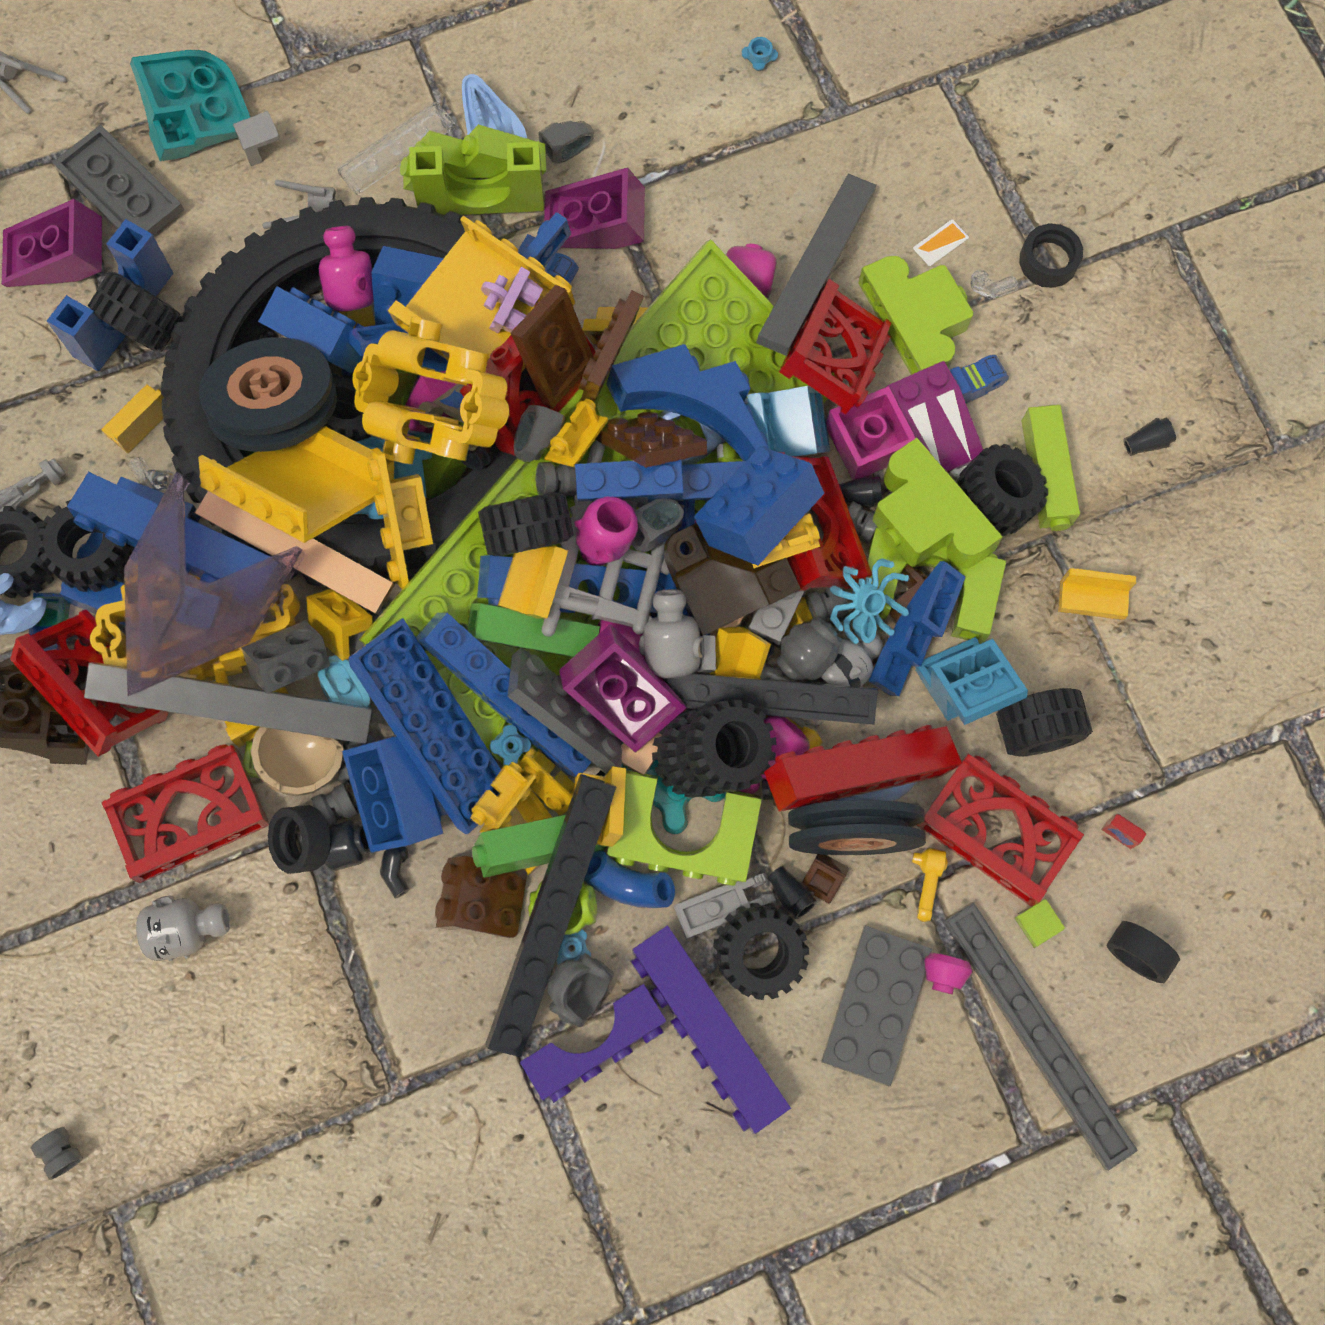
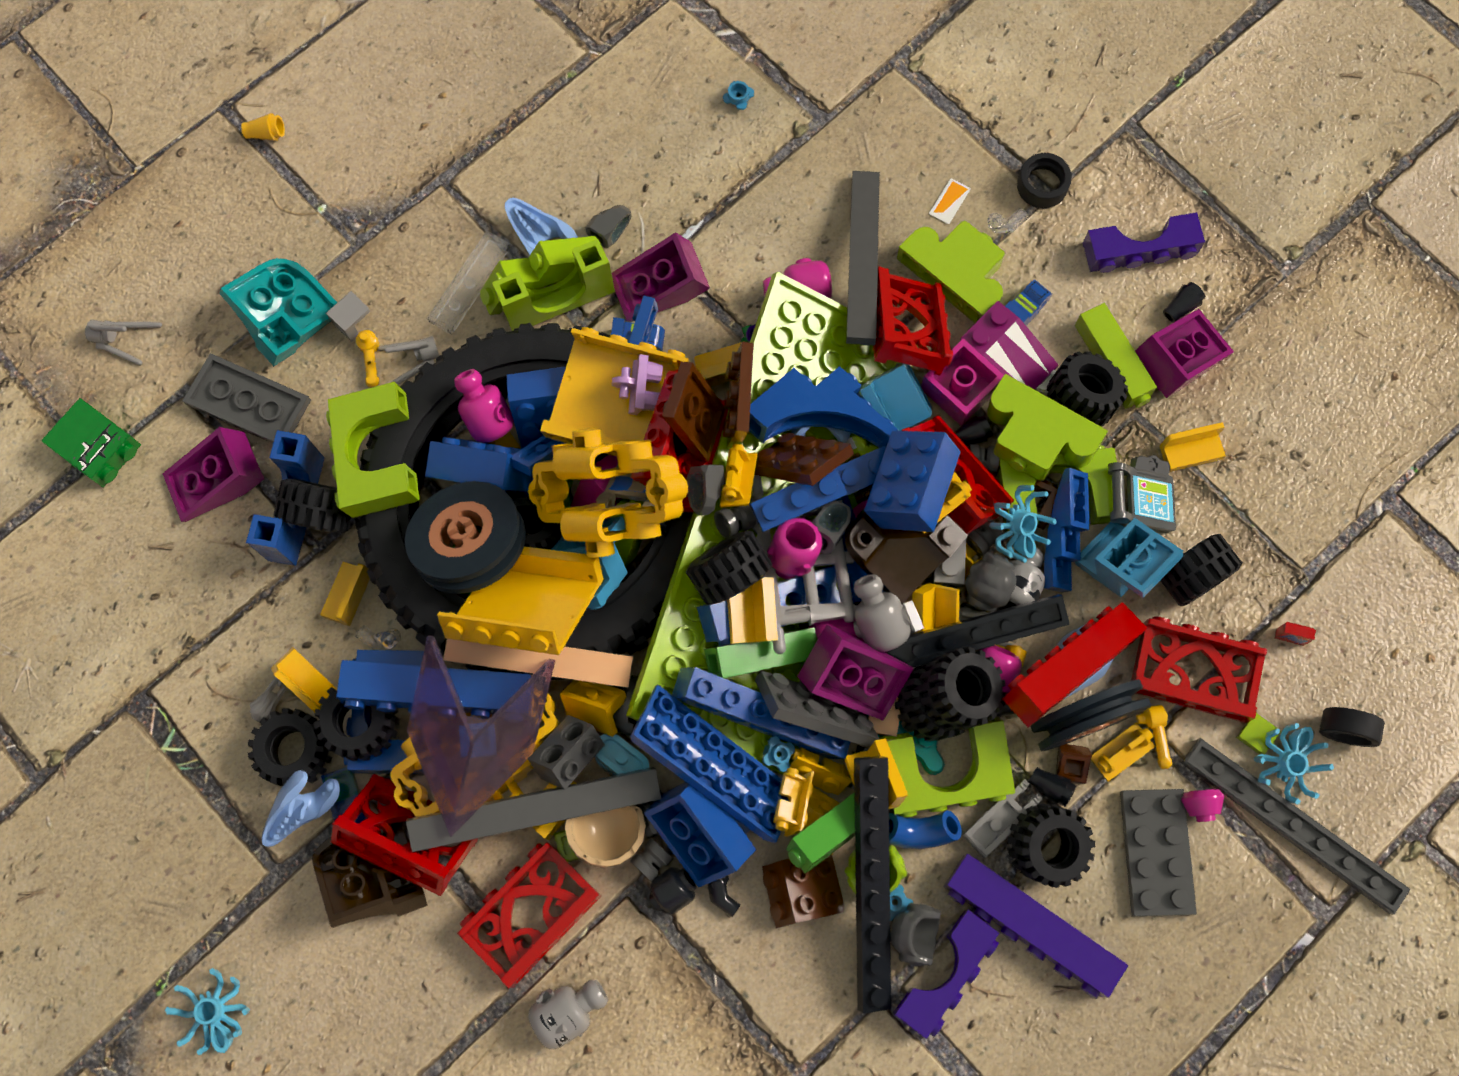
camera: 15 degrees left, 0 degrees up
black tyre [268,805,330,874] -> none
yellow bracket [367,448,433,589] -> none
none -> yellow panel [271,647,337,713]
none -> lime arch [326,382,420,518]
none -> yellow piece [356,330,380,388]
none -> dark purple arch [1083,212,1205,273]
none -> yellow hinge [1091,722,1156,782]
none -> dark grey piece [1108,455,1176,532]
none -> magenta slope [1135,309,1234,398]
none -> medium azure animal [1254,723,1334,805]

